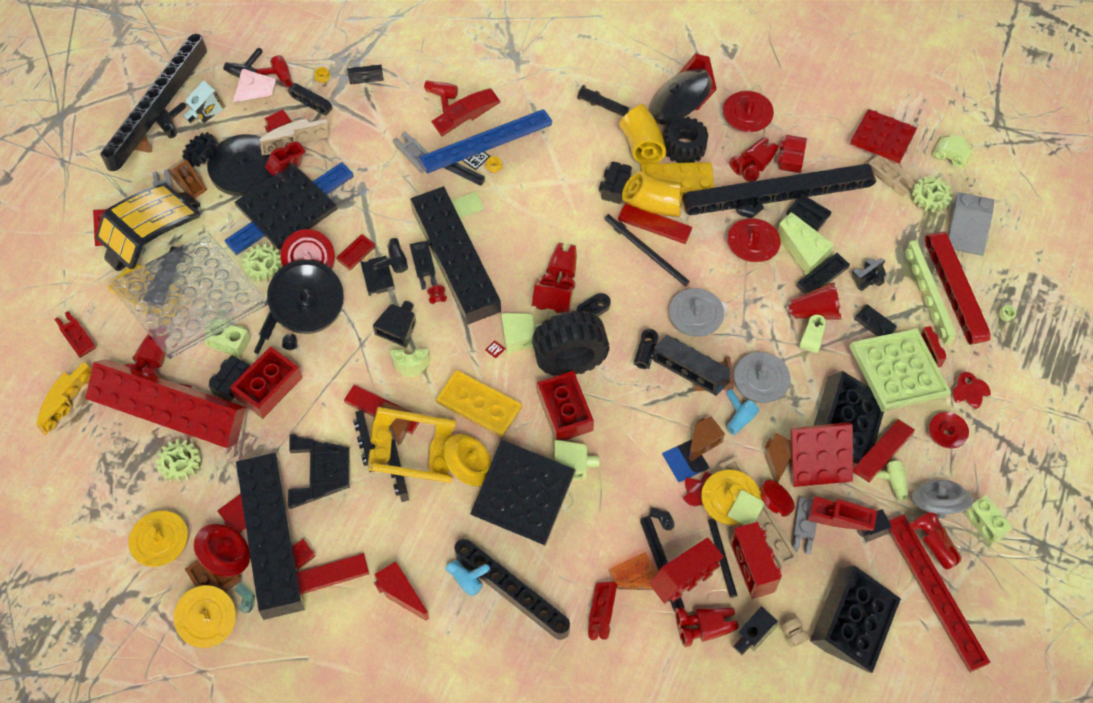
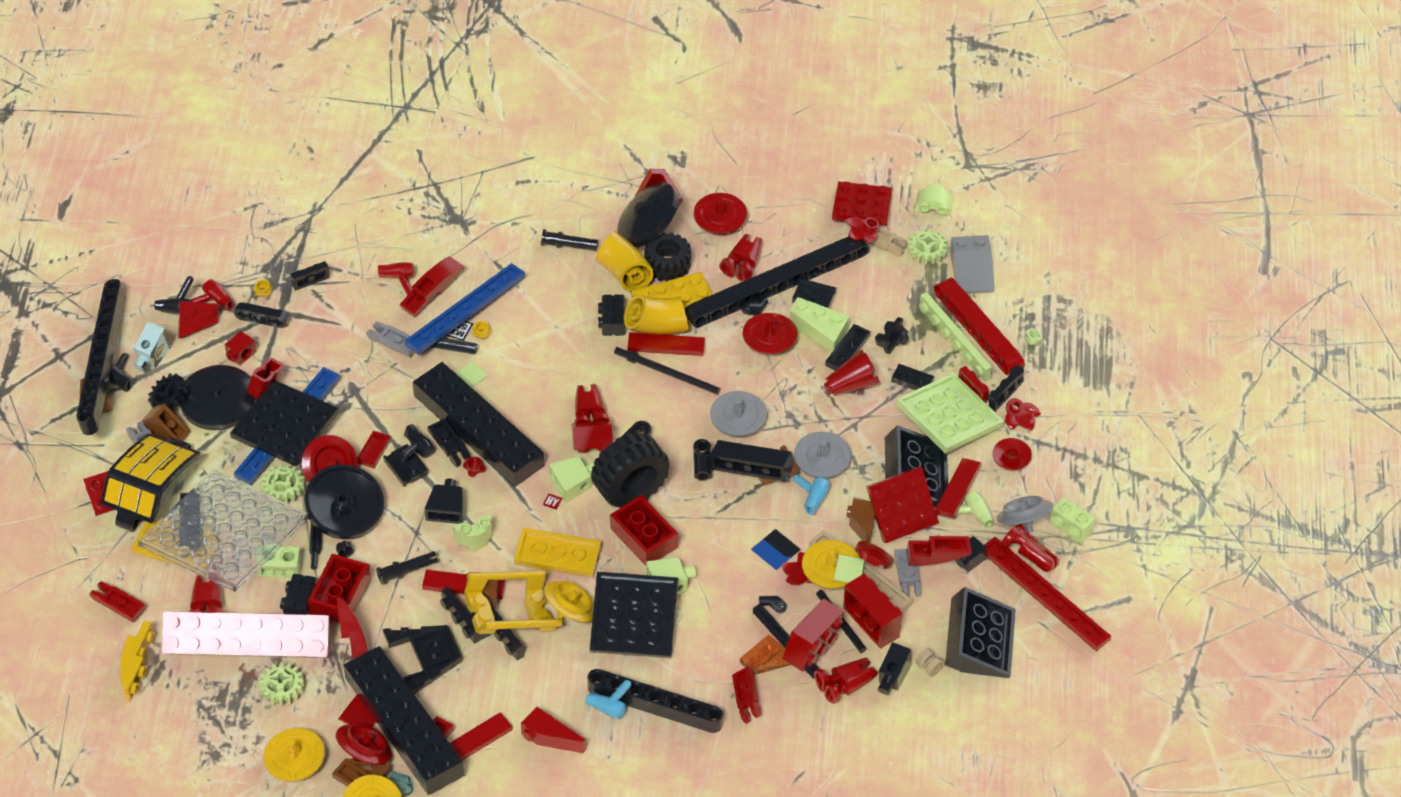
camera: 20 degrees left, 10 degrees down
tan slope [259,118,329,156] -> none
dark orange slope [689,416,725,461] -> none
red brick [777,135,807,173] -> none
yellowish green piece [799,315,826,354] -> none
none -> red slope [337,595,368,658]
none -> black pin [376,551,438,585]
none -> red plate [845,217,880,243]
none -> black hinge [988,365,1024,412]

